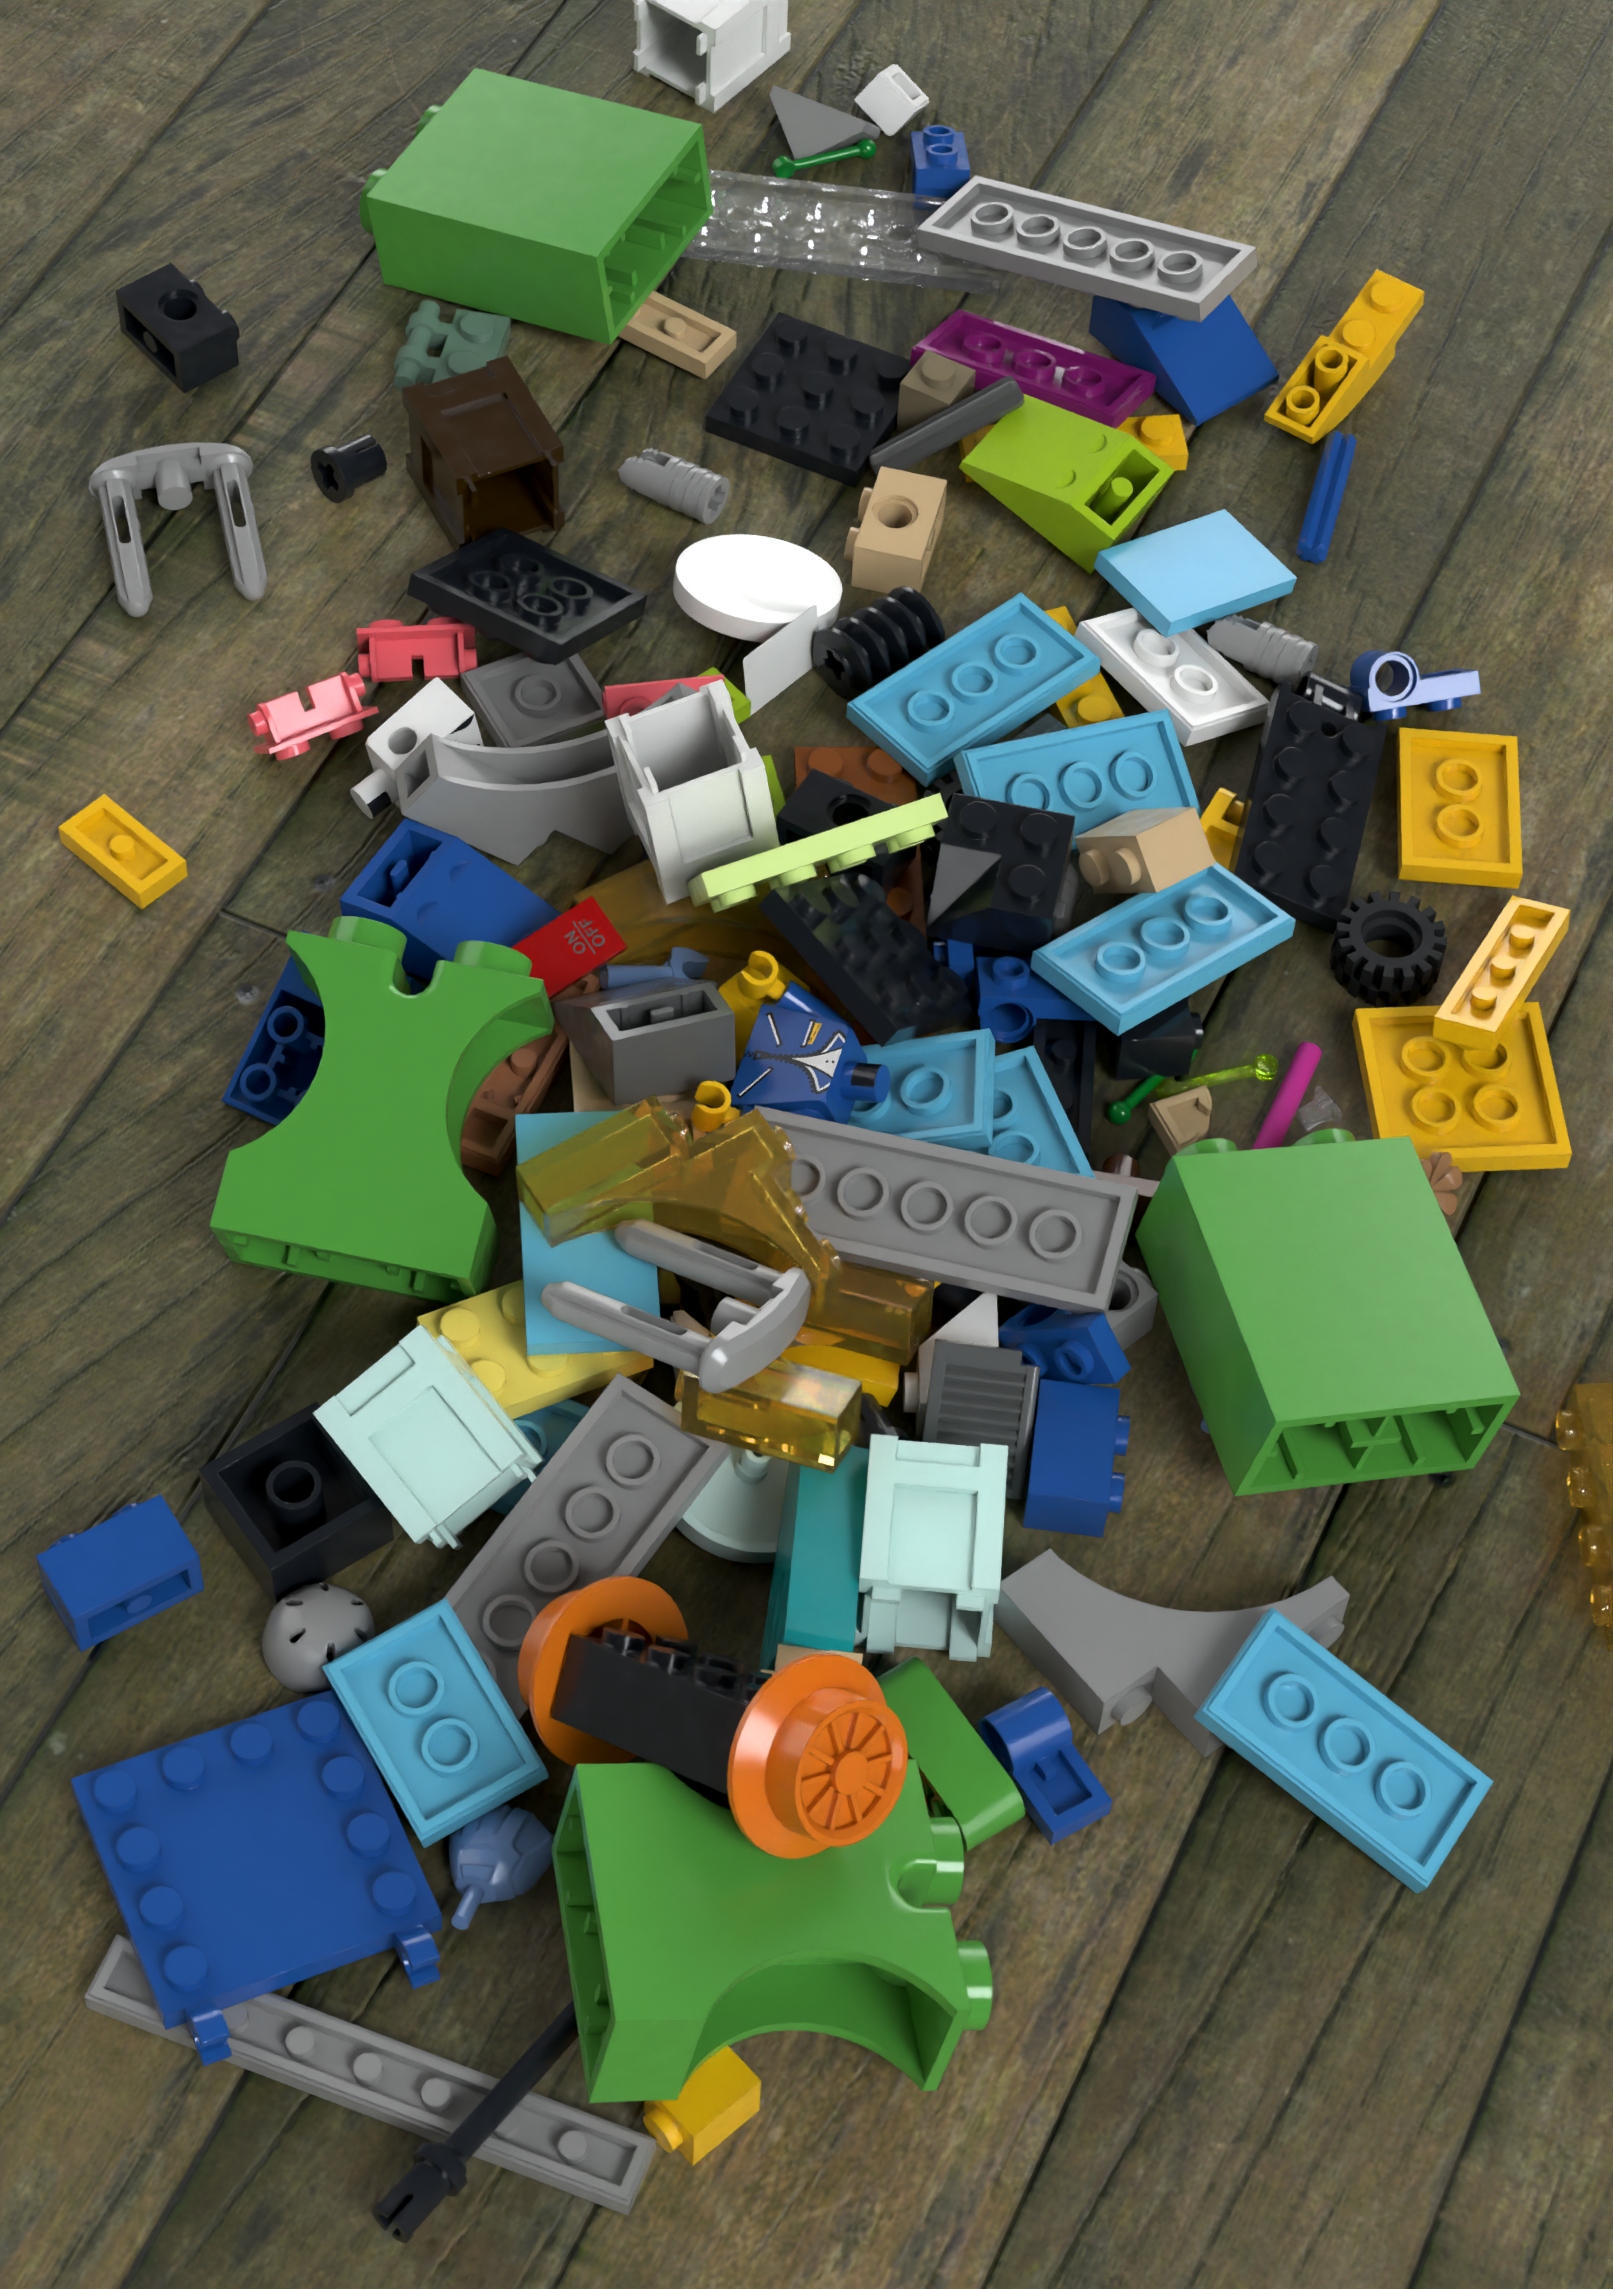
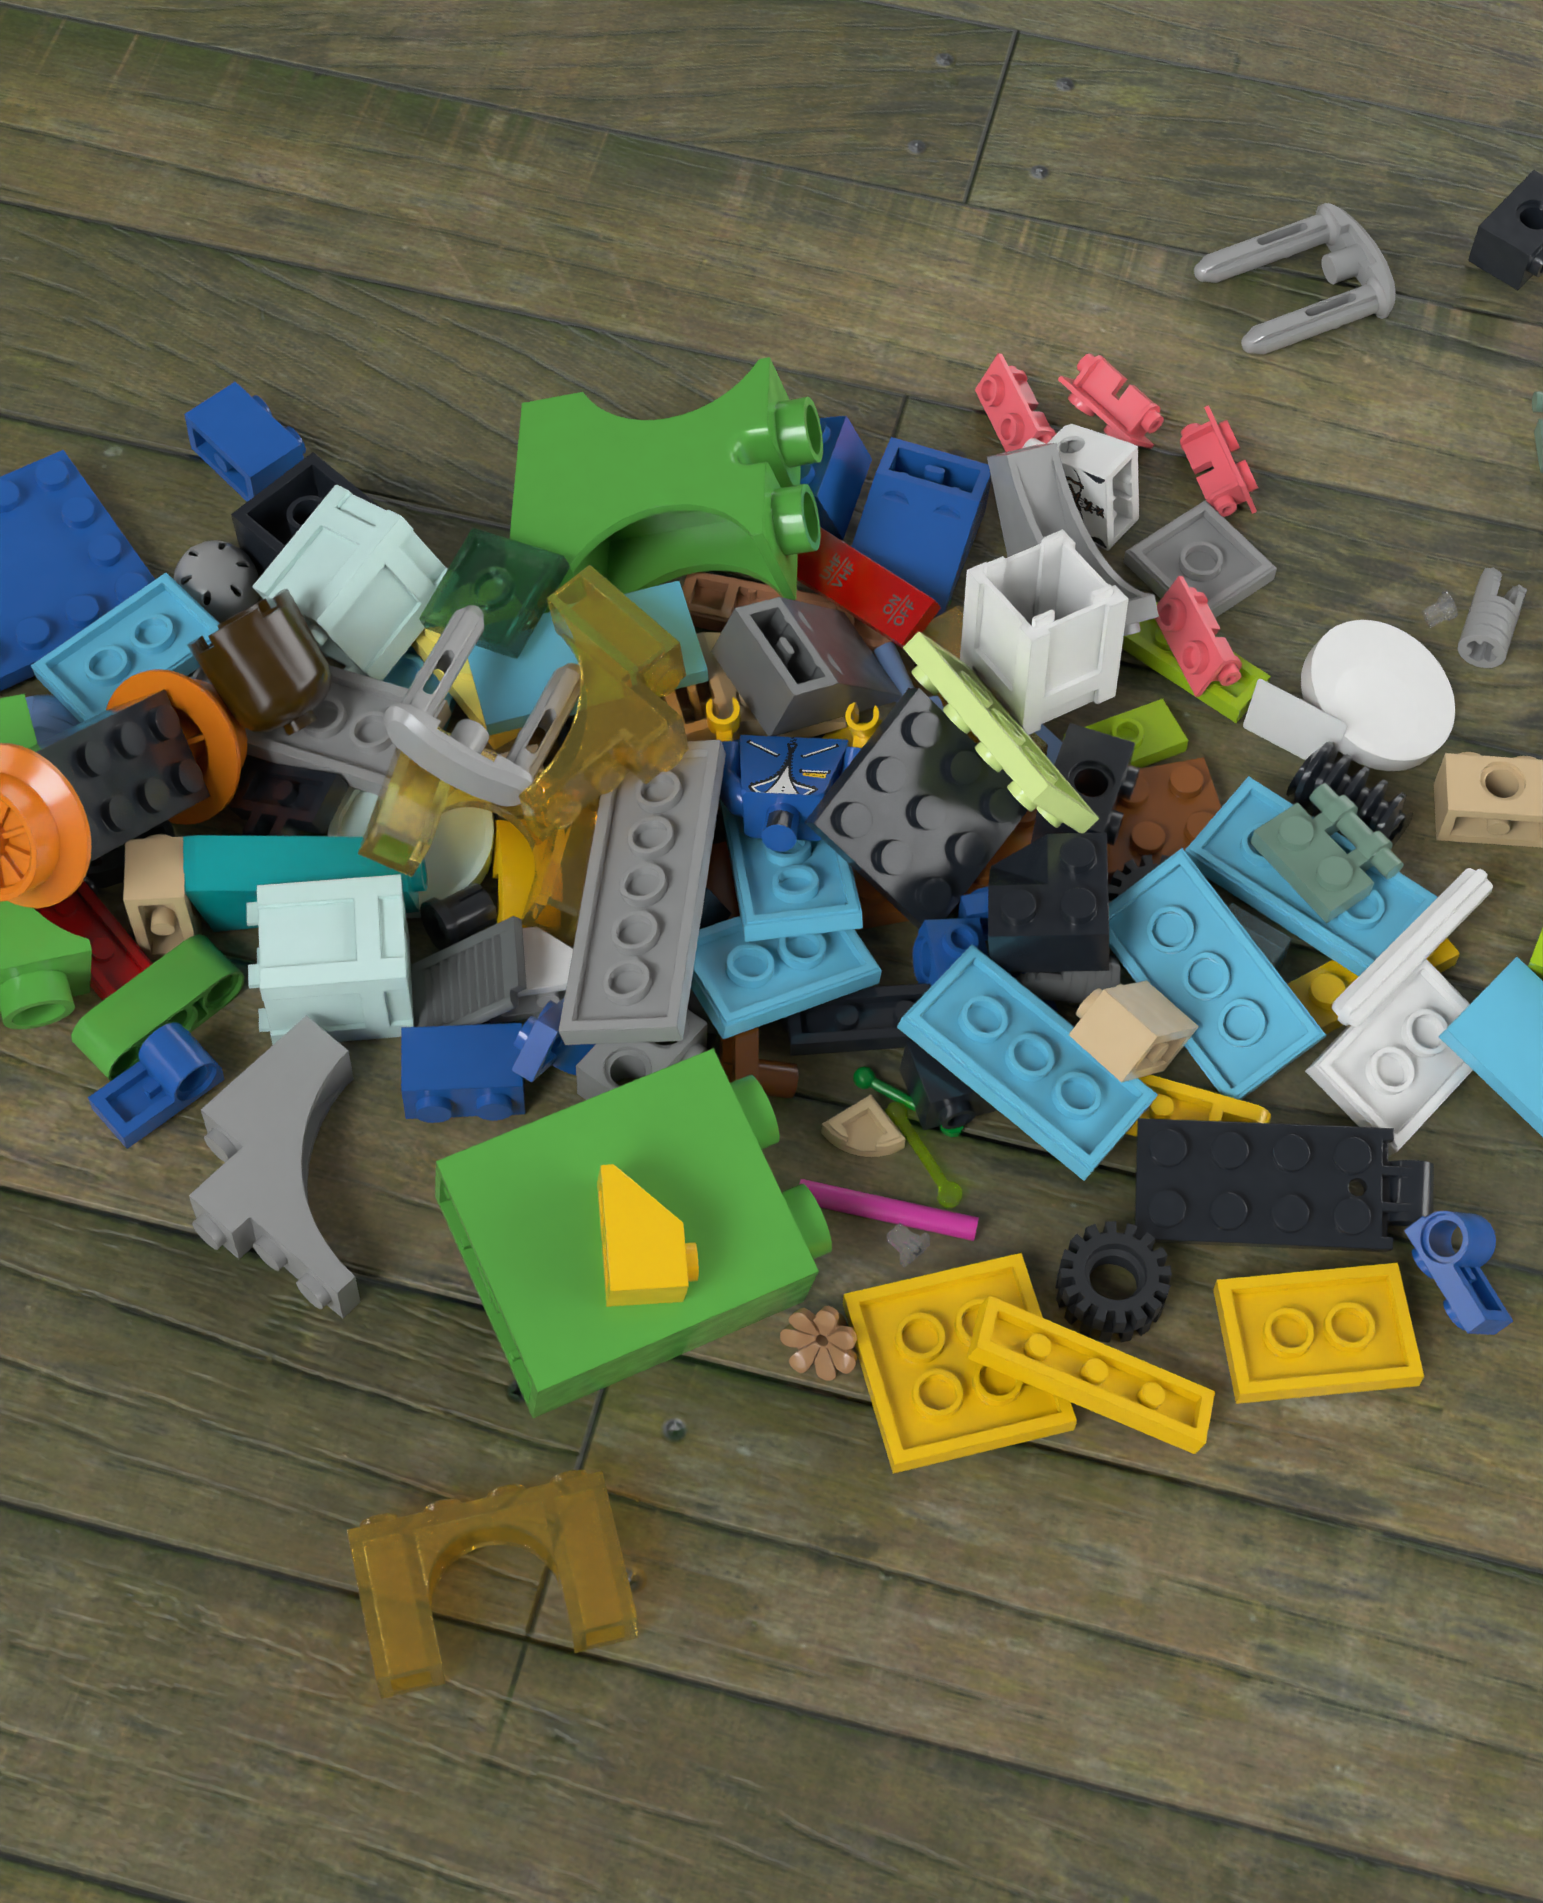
camera: 80 degrees right, 5 degrees up
yellow plate [58,794,188,909] -> none
black bush [311,434,387,503] -> none
dark brown container [402,355,565,551] -> none
black plate [407,526,648,666] -> none
medium azure tile [1193,1607,1494,1894] -> none
light grey hinge [1206,614,1319,691] -> none
none -> dark brown cylinder [187,589,332,736]
none -> black hinge [229,760,349,836]
none -> clear green tile [419,527,570,659]
none -> yellow slope [597,1164,699,1307]
none -> coral hinge [975,353,1056,452]
none -> sand green plate [1251,783,1404,924]
none -> white axle [1332,868,1493,1027]
none -> clear piece [1422,590,1458,628]

